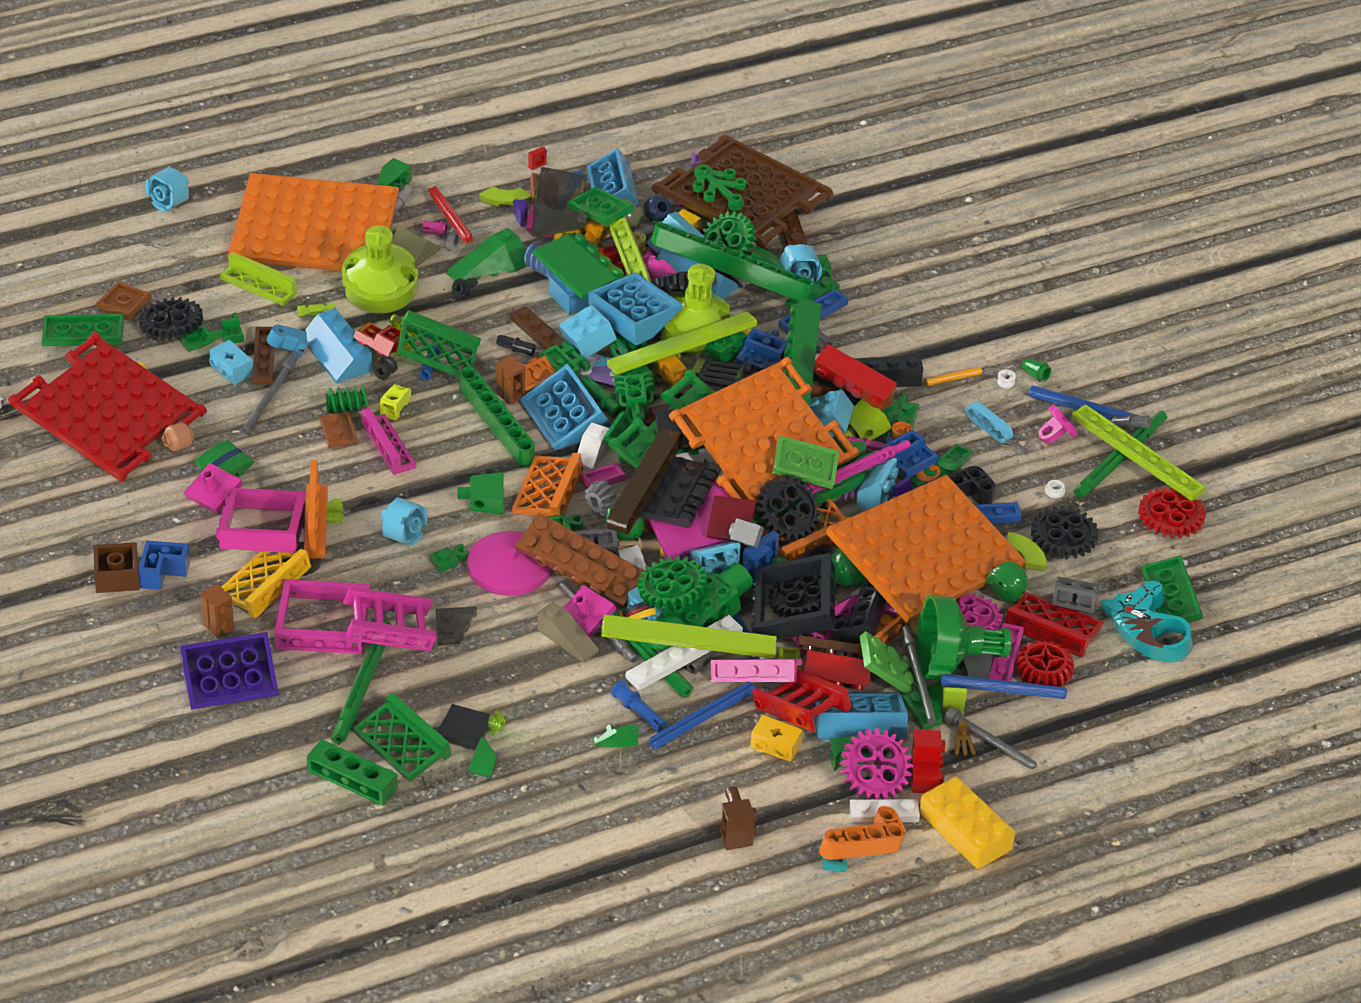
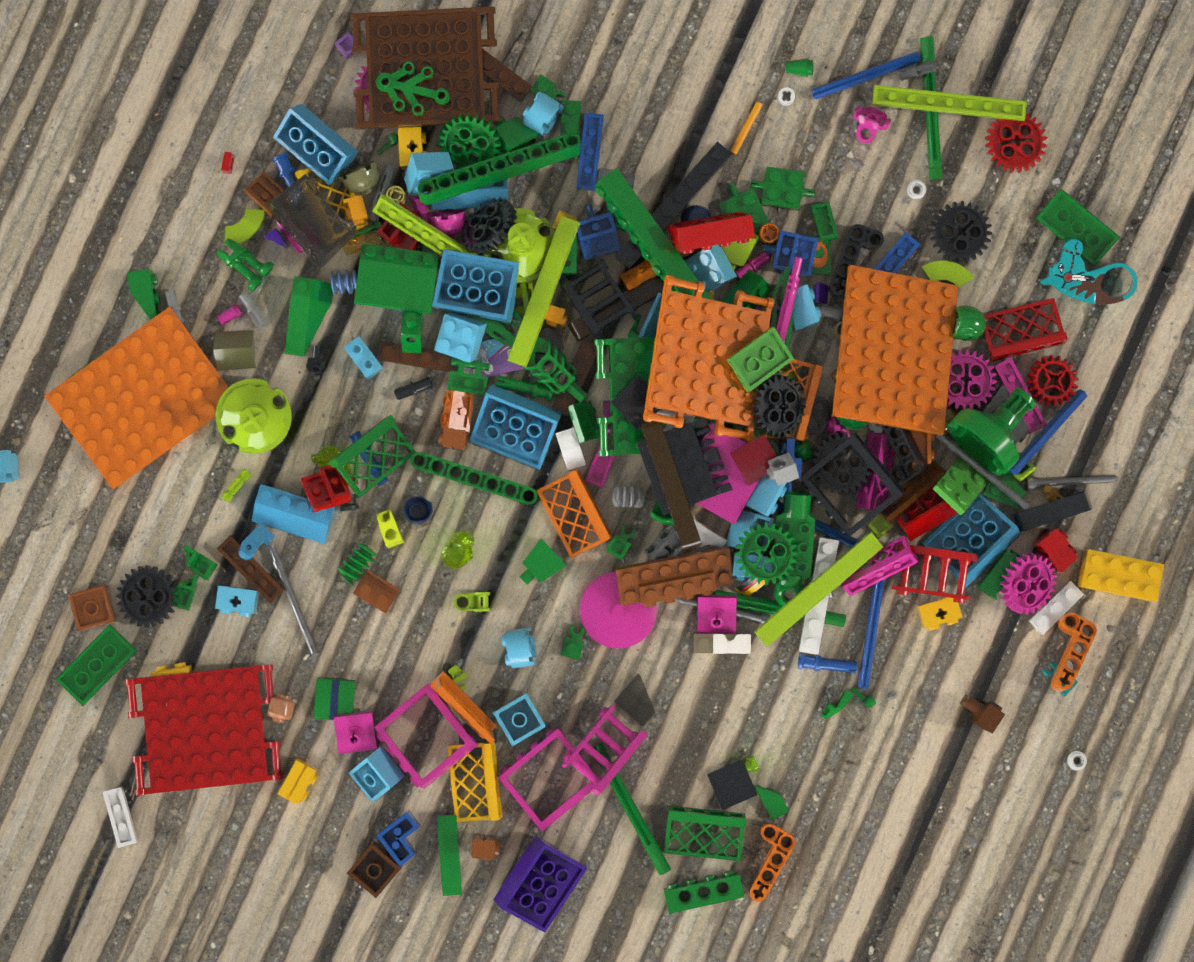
camera: 40 degrees left, 45 degrees up
lime fence [220,252,297,306] -> none
dark pink fence [362,408,416,475] -> none
red axle [428,186,473,244] -> none
green tile [567,187,634,227] -> none
dark blue head [643,195,671,220] -> none
medium azure beam [966,401,1013,443] -> none
dark grey brick [1052,576,1100,613] -> none
none -> green piece [216,238,275,293]
none -> yellow brick [277,759,319,805]
none -> medium azure brick [344,336,384,380]
none -> medium azure slope [348,746,405,802]
none -> green torso [401,311,424,353]
none -> dark blue hair [403,496,433,525]
none -> green slope [437,815,462,896]
none -> clear neon green hair [441,531,475,569]
none -> lime piece [454,592,491,612]
none -> medium azure brick [493,692,546,746]
none -> orange beam [748,822,795,902]
none -> green plate [750,167,816,211]
none -> green hand [851,687,876,708]
none -> black beam [1013,490,1093,532]
none -> white plate [1067,751,1087,770]

